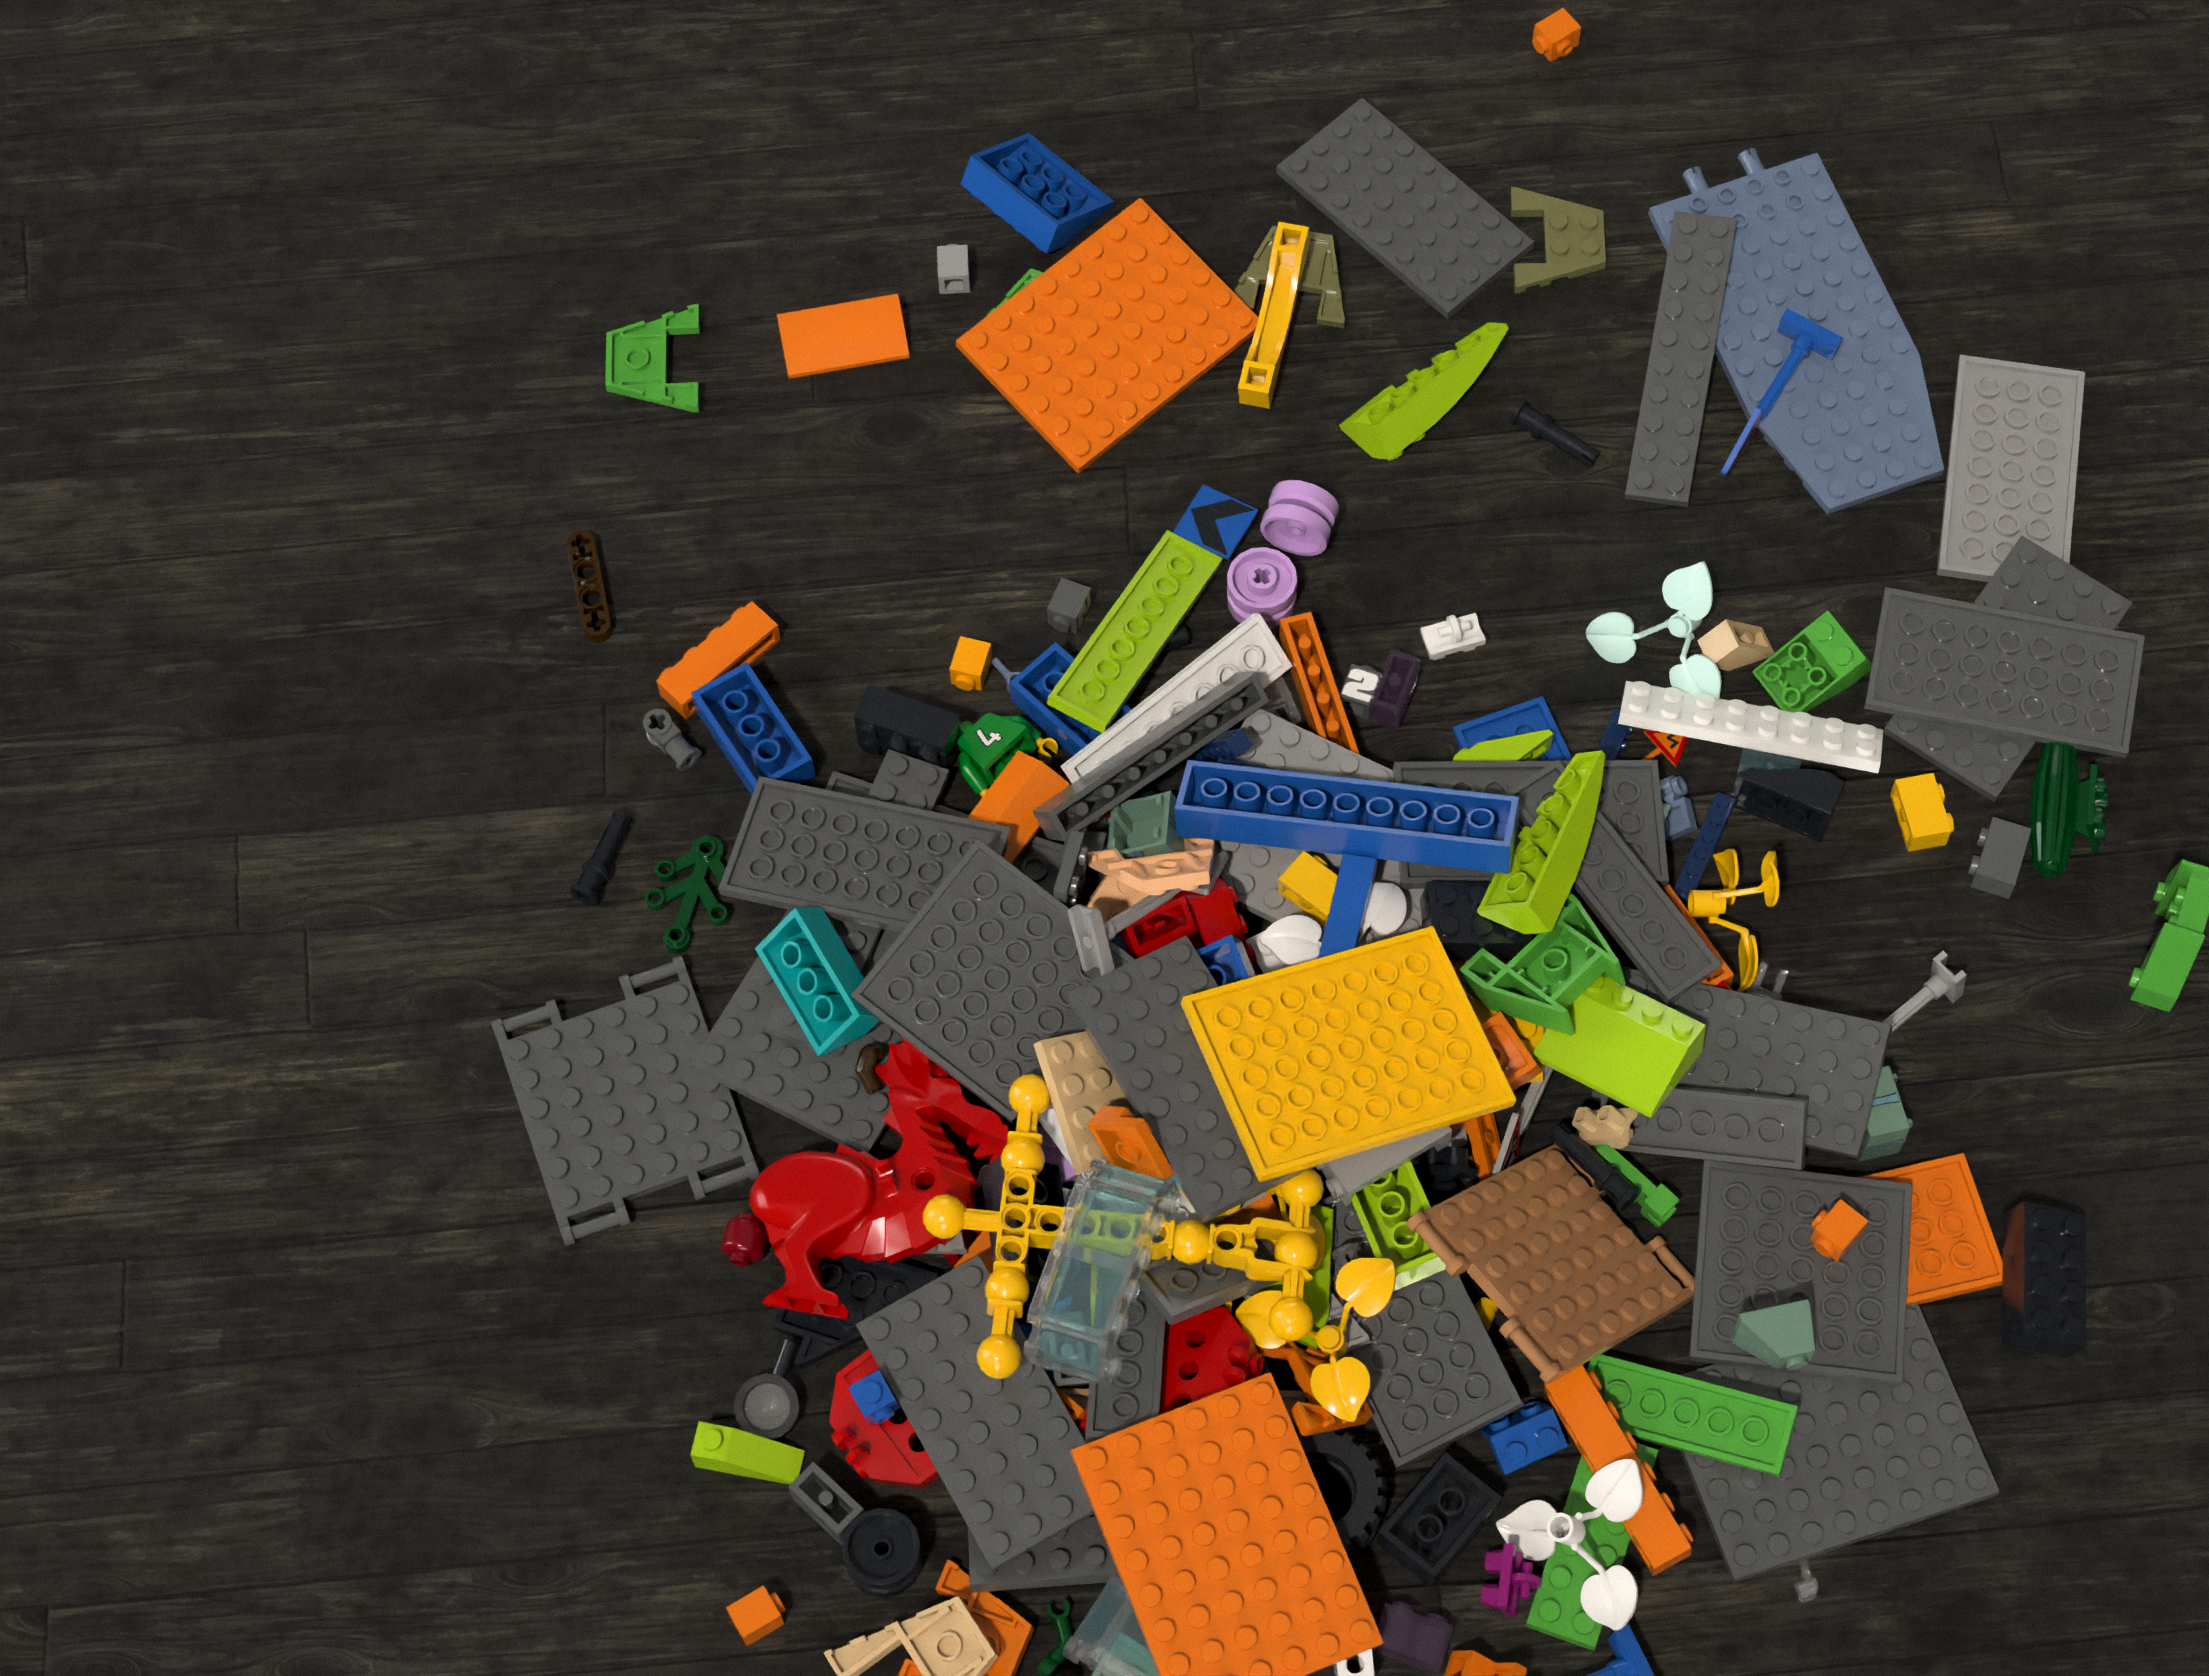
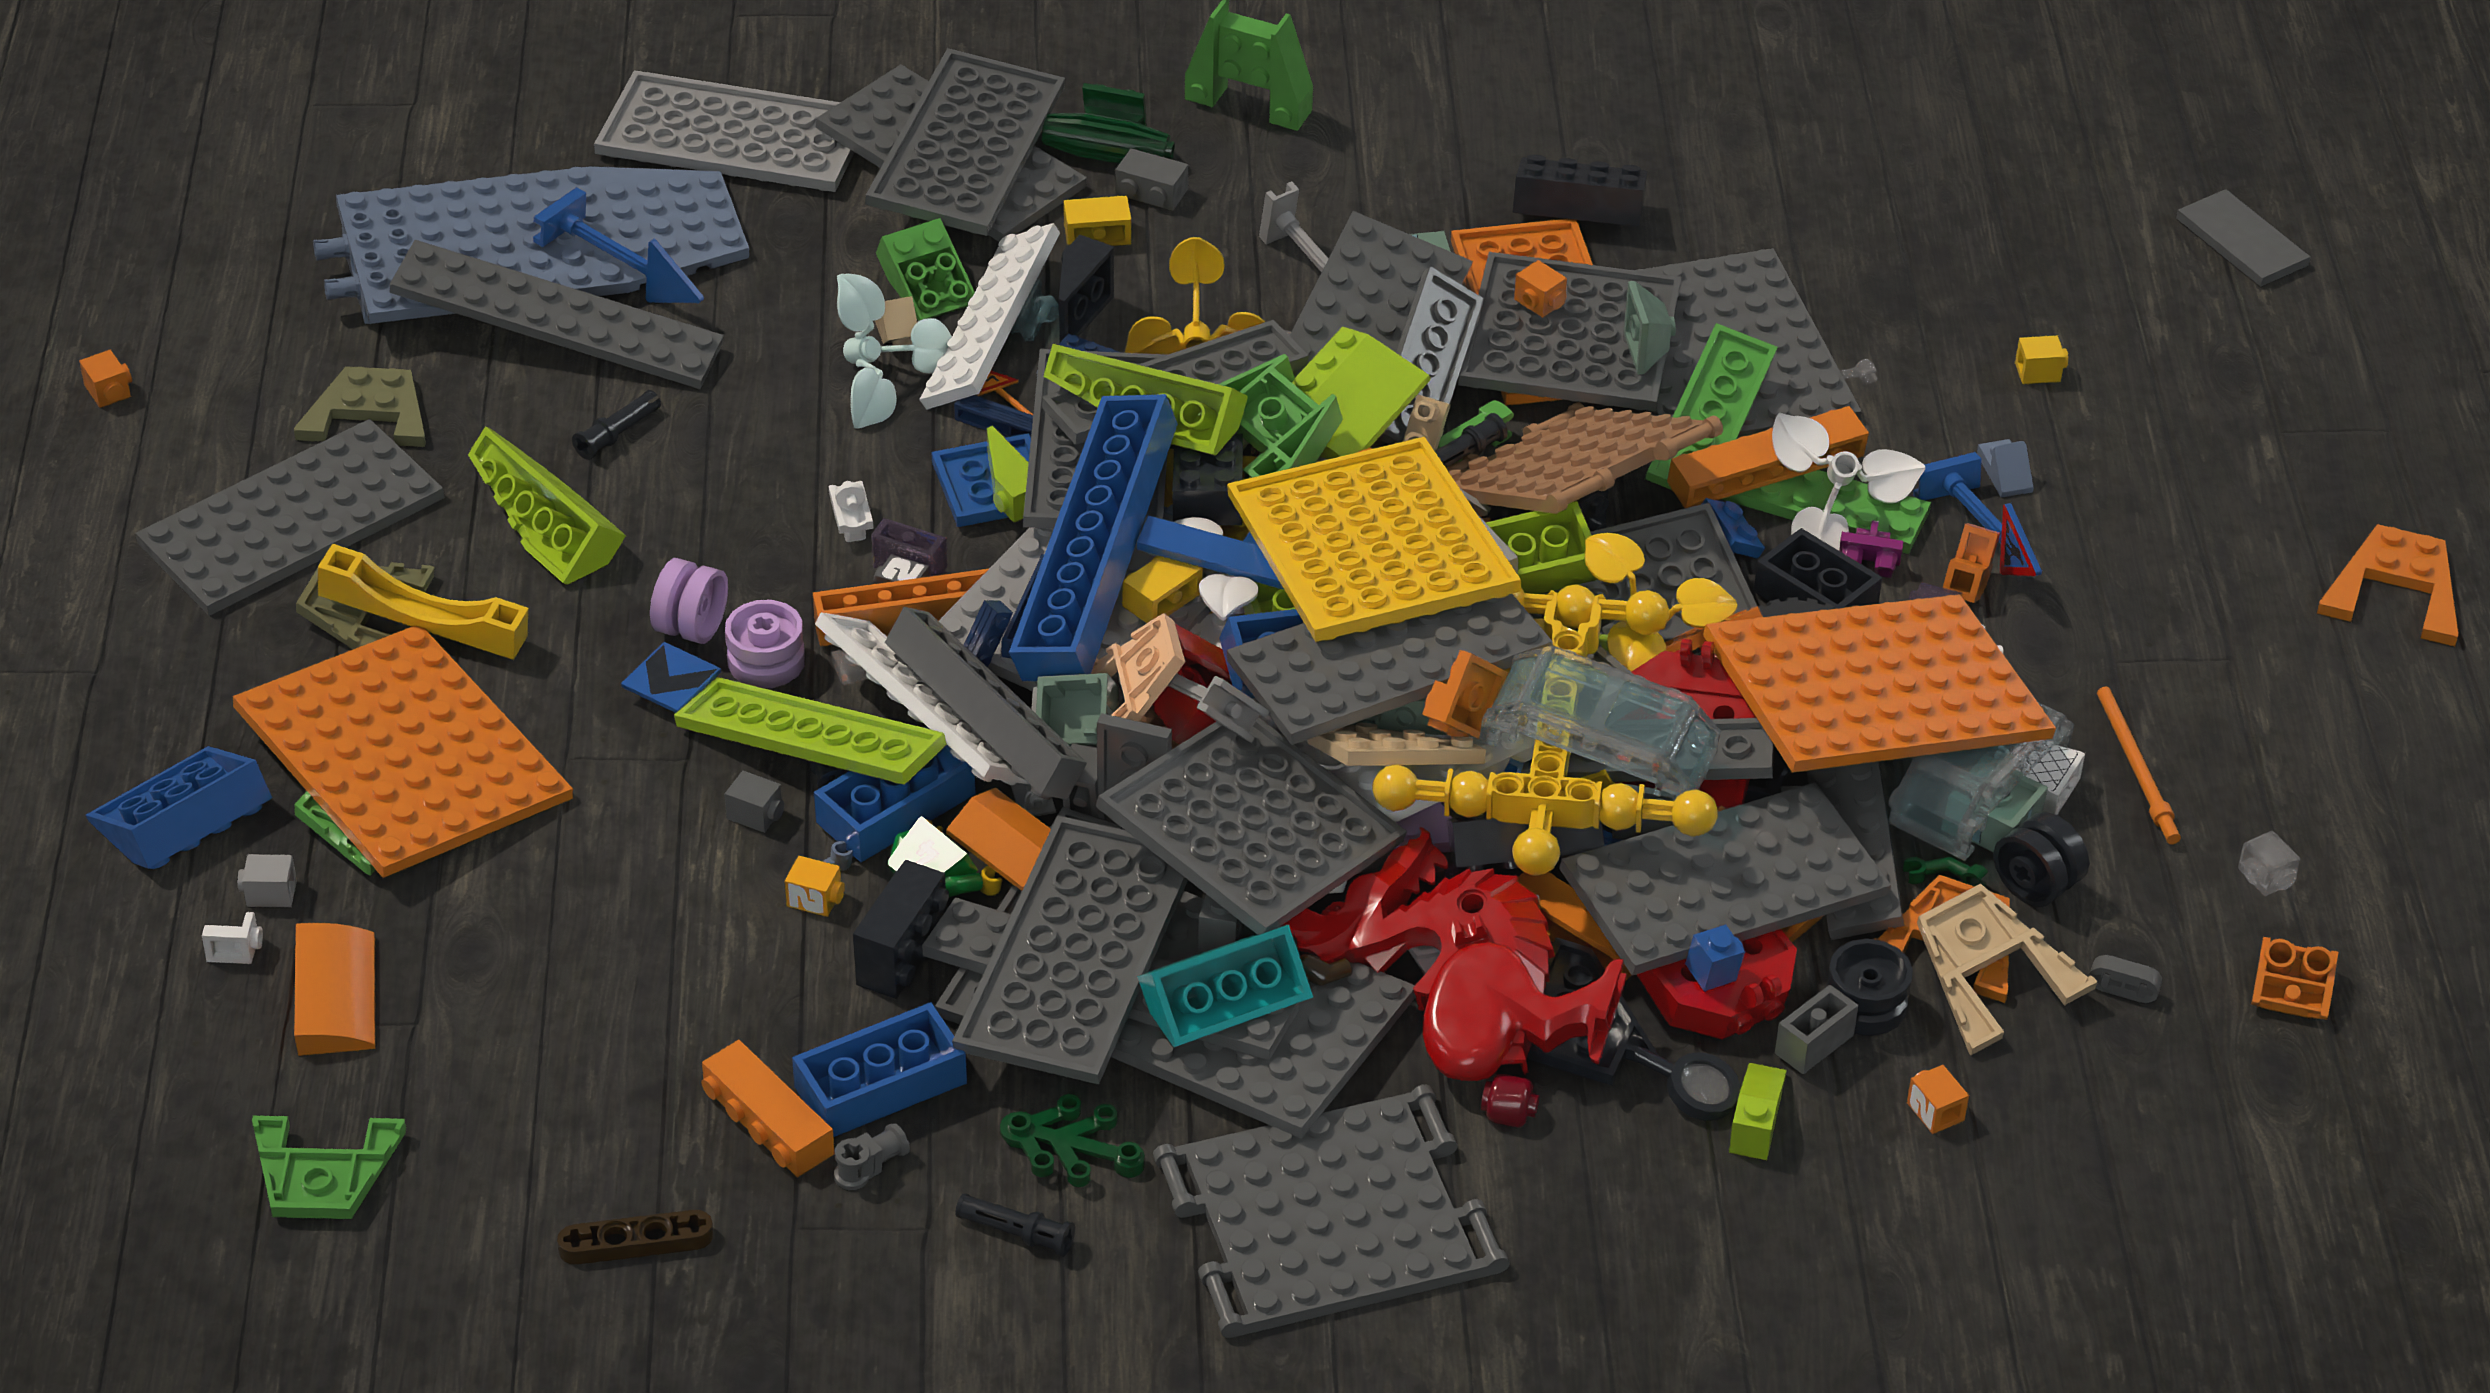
camera: 90 degrees left, 20 degrees down
none -> white bracket [202,912,263,964]

